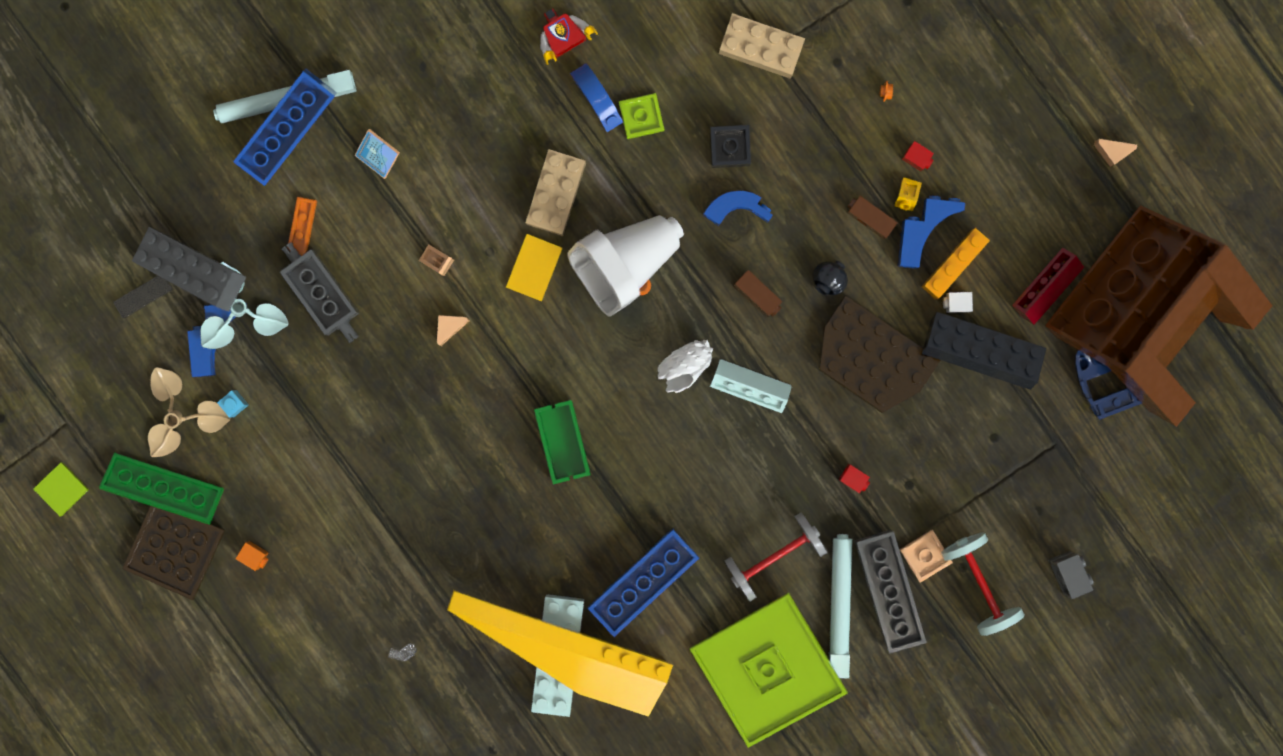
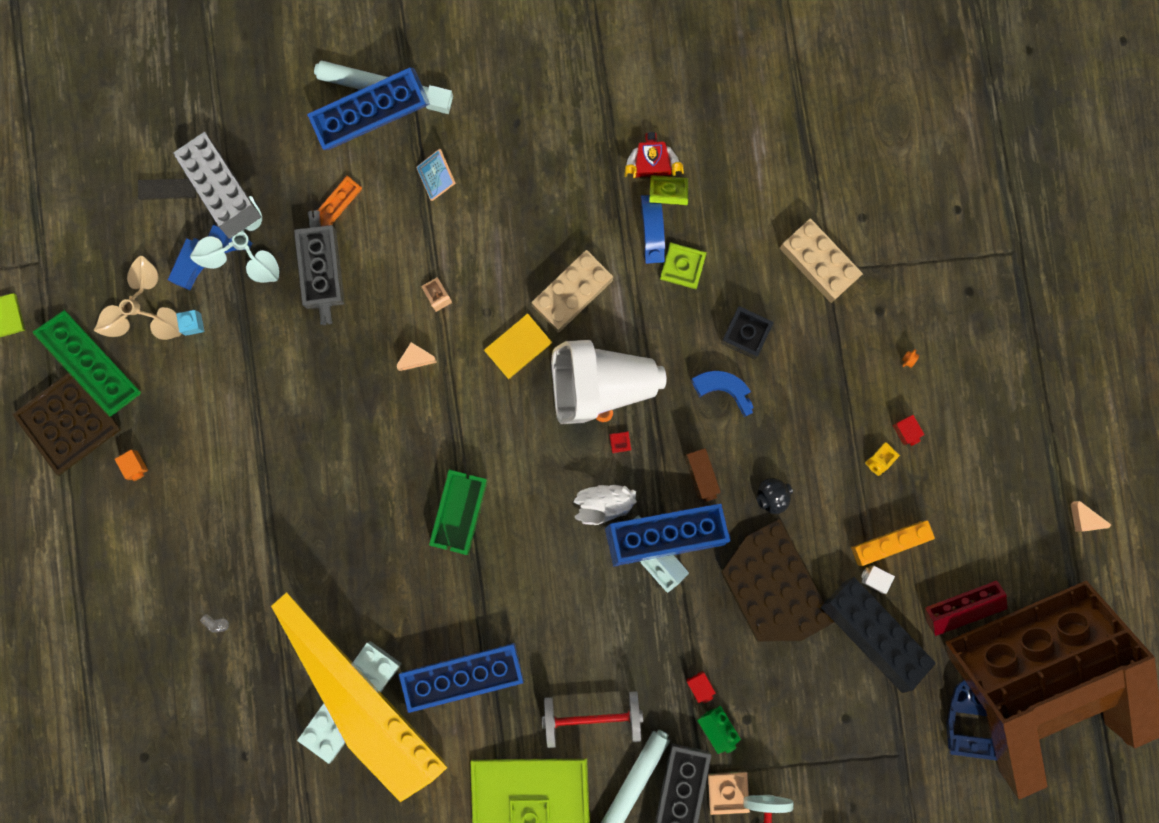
camera: 30 degrees right, 5 degrees down
reddish brown brick [847,196,898,239] -> none
blue arch [898,196,965,269] -> none
none -> blue brick [605,504,730,566]
none -> red tile [609,431,631,453]
none -> lime tile [649,176,688,205]
none -> green brick [697,706,741,754]

